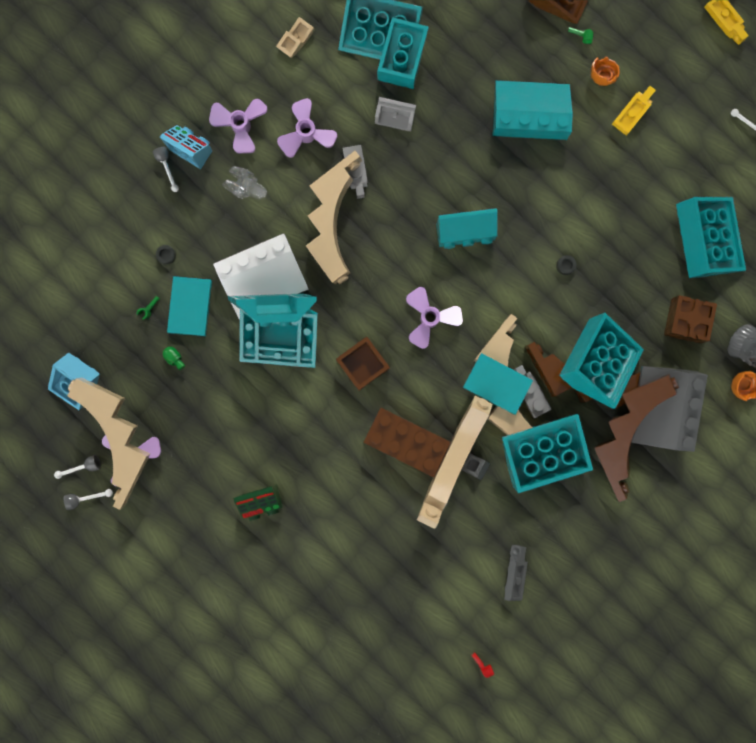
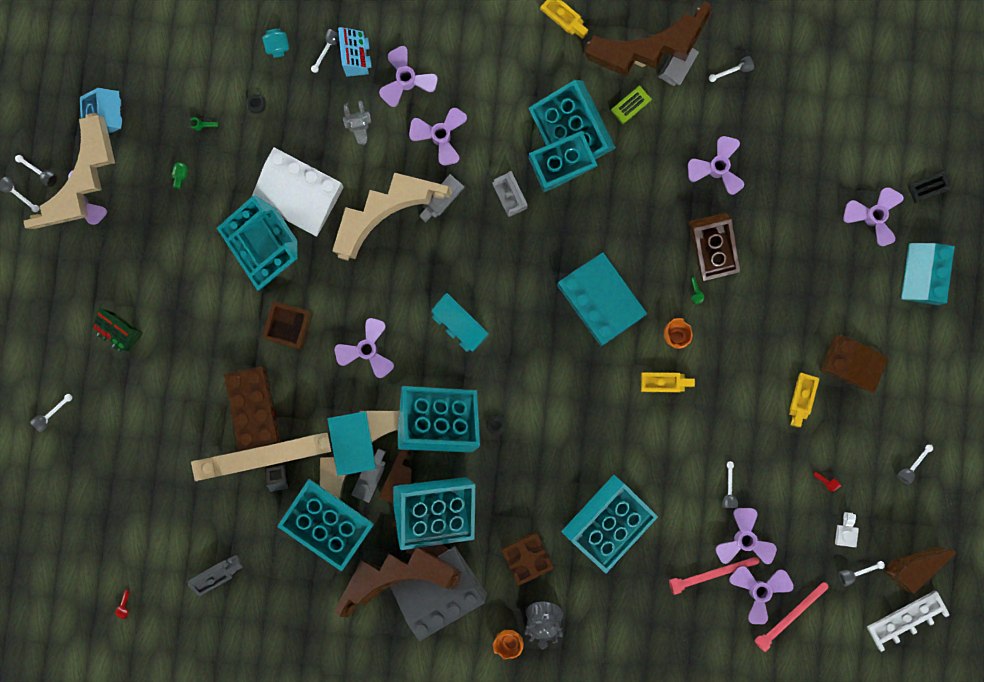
camera: 45 degrees right, 0 degrees up
teal tile [167,276,212,337] -> none
teal slope [228,294,317,327] -> none
tan slope [276,17,315,58] -> none
none -> hinge [30,394,72,432]
none -> teal head [262,28,289,58]
none -> teal slope [398,386,480,452]

